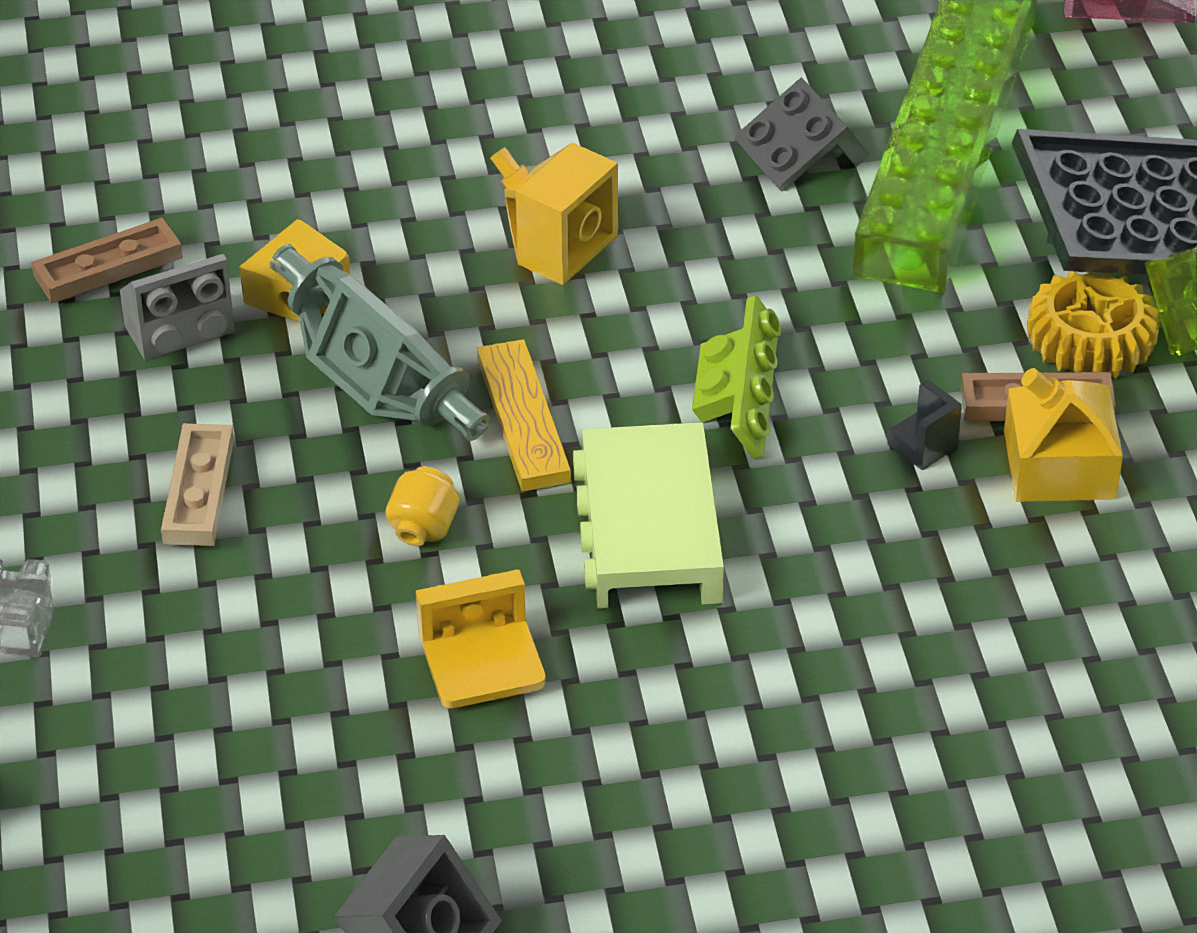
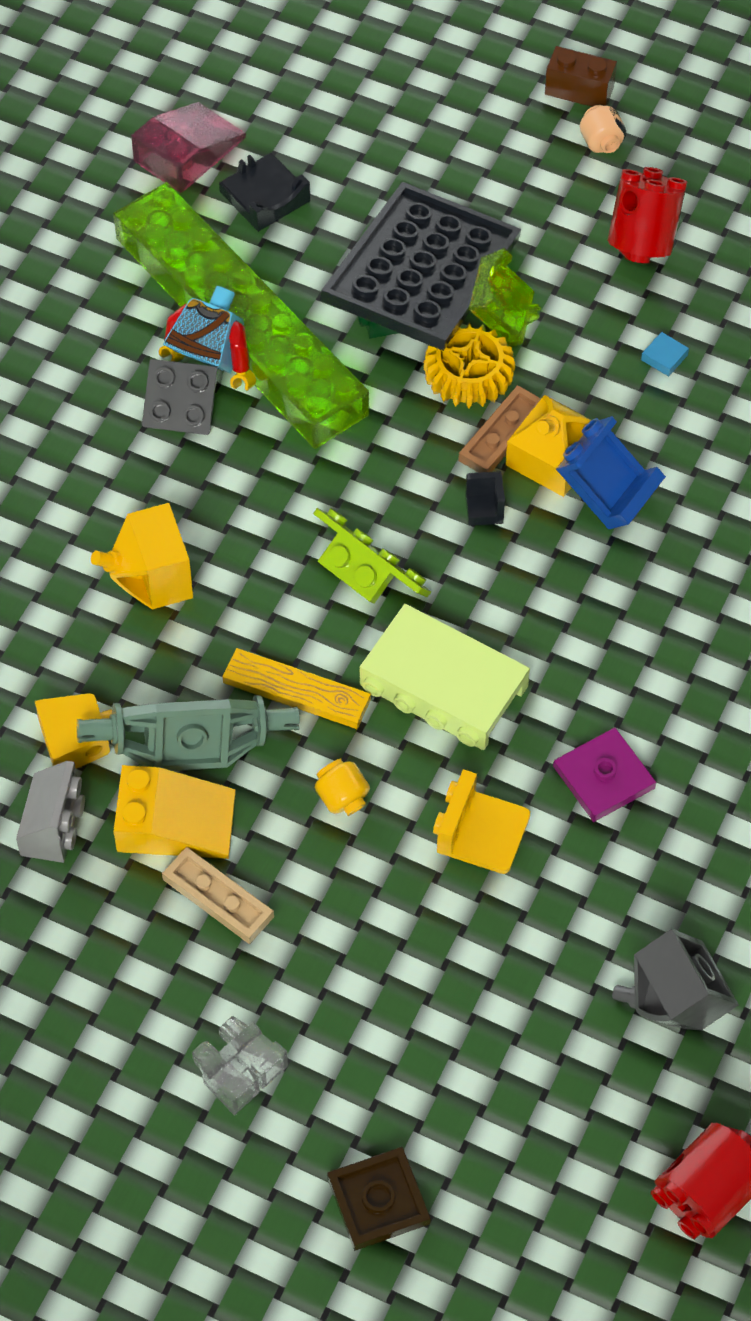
camera: 55 degrees left, 15 degrees up
none -> yellow slope [113,765,236,859]
none -> torso [159,286,256,391]
none -> black piece [219,153,310,232]
none -> magenta plate [553,728,656,822]
none -> blue panel [556,416,666,530]

